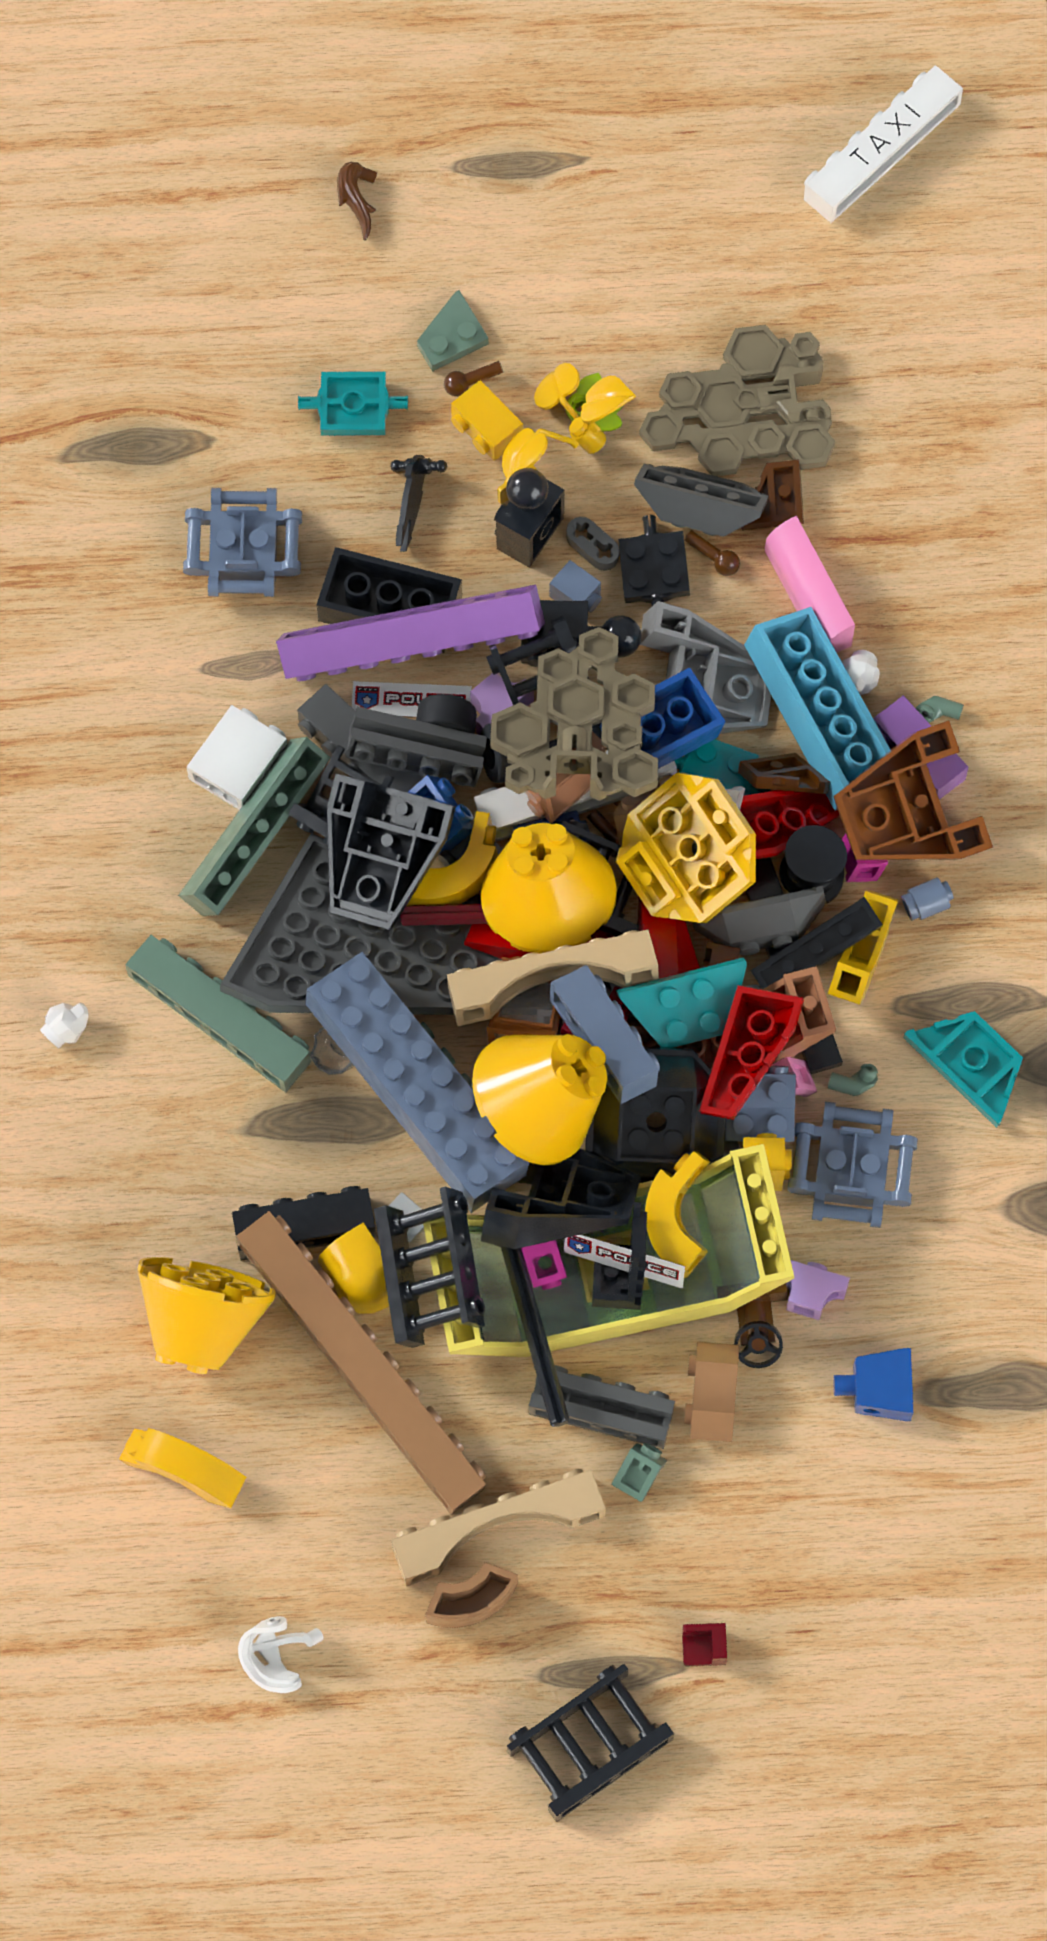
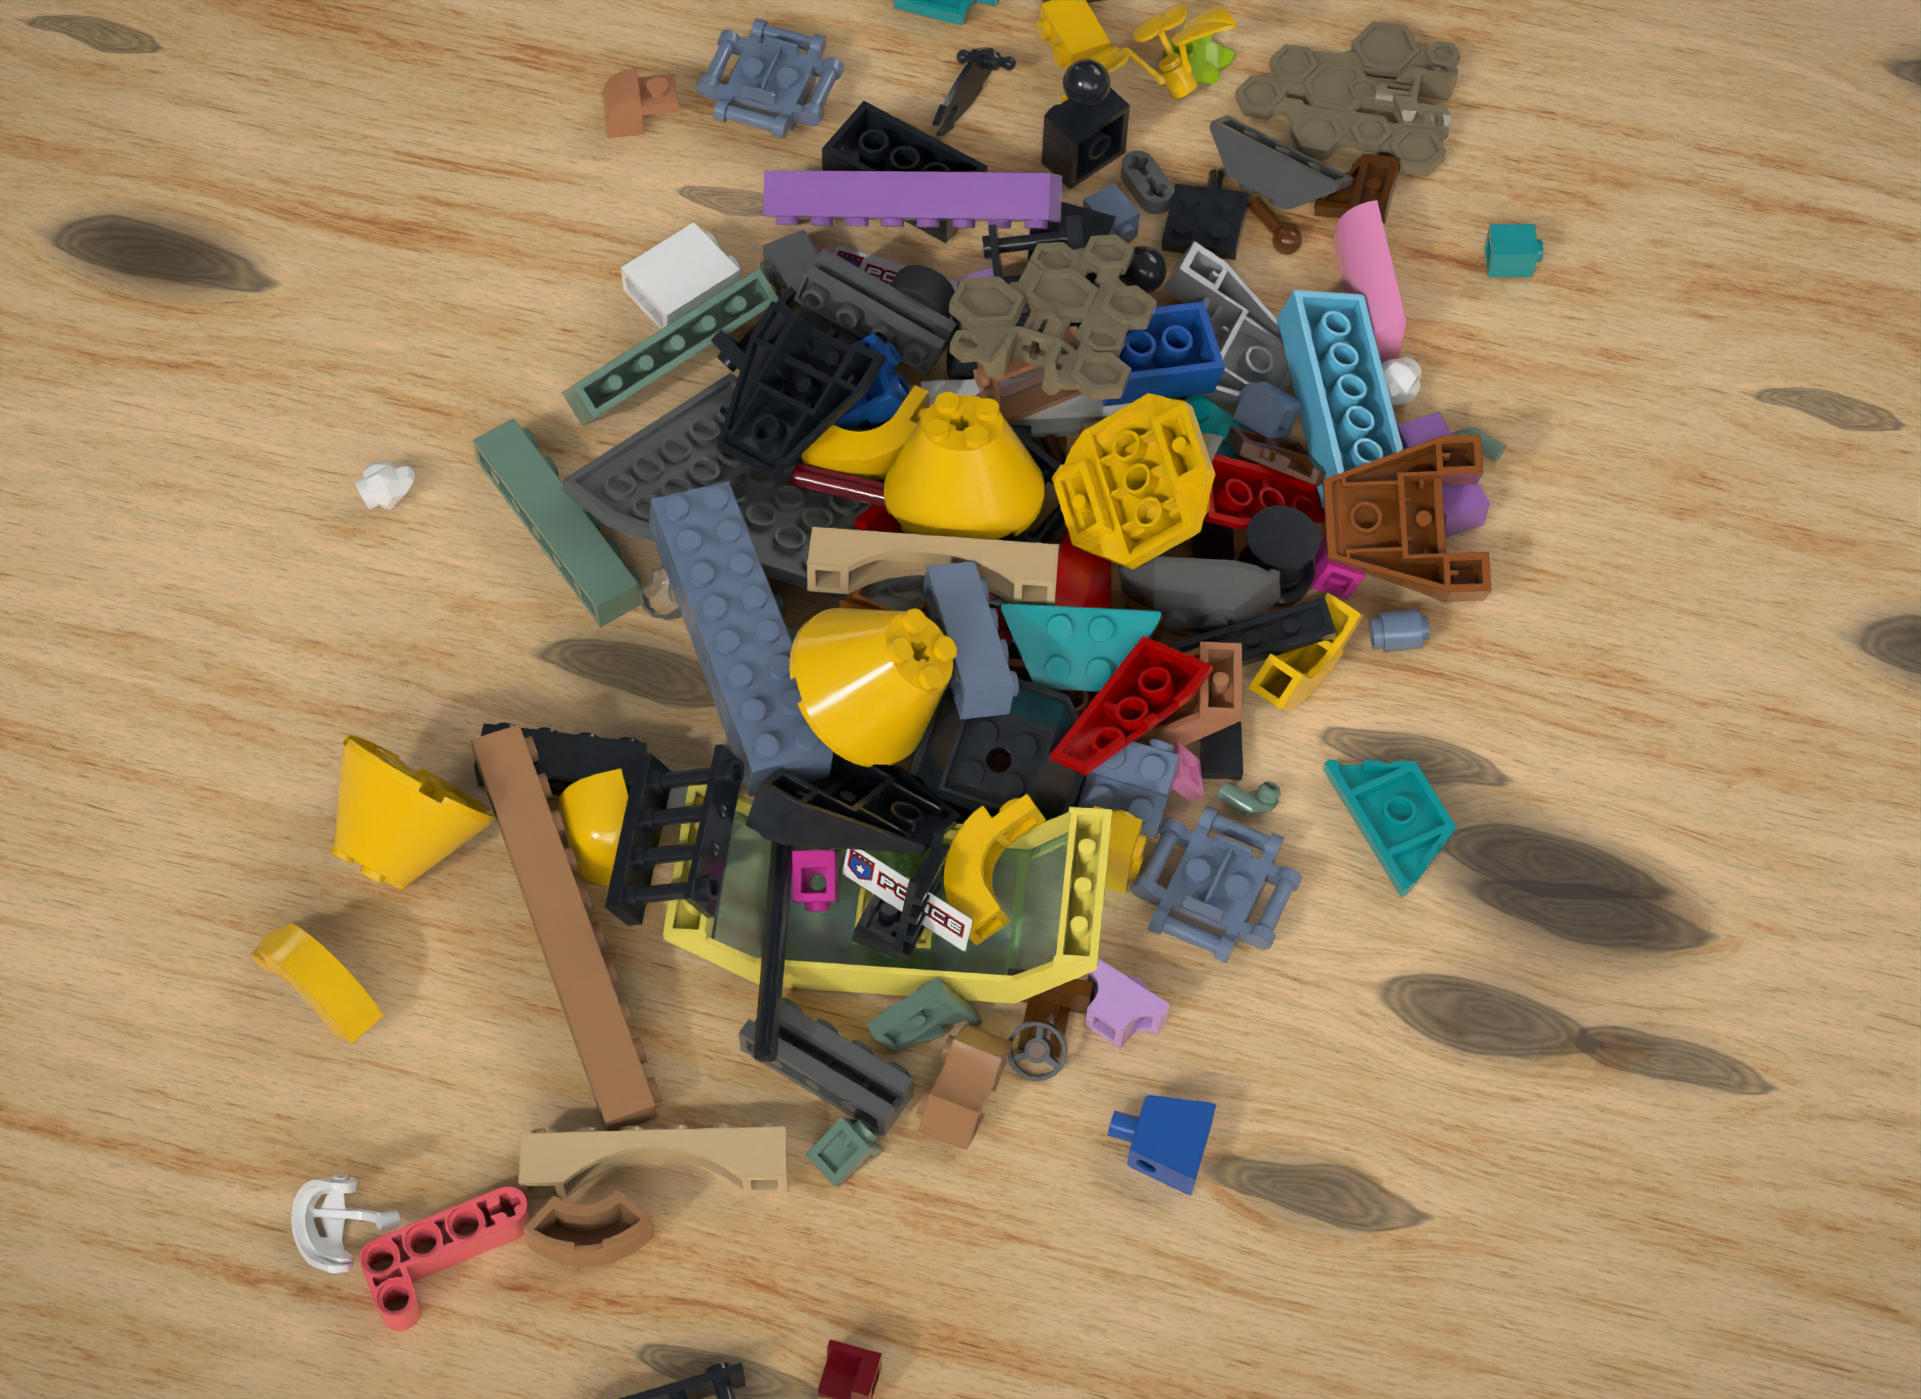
camera: 15 degrees right, 10 degrees down
none -> coral beam [359,1186,531,1331]
none -> nougat brick [602,68,679,138]
none -> sand green wing [867,977,982,1053]
none -> sand blue brick [1233,381,1303,439]
none -> teal brick [1484,224,1543,277]

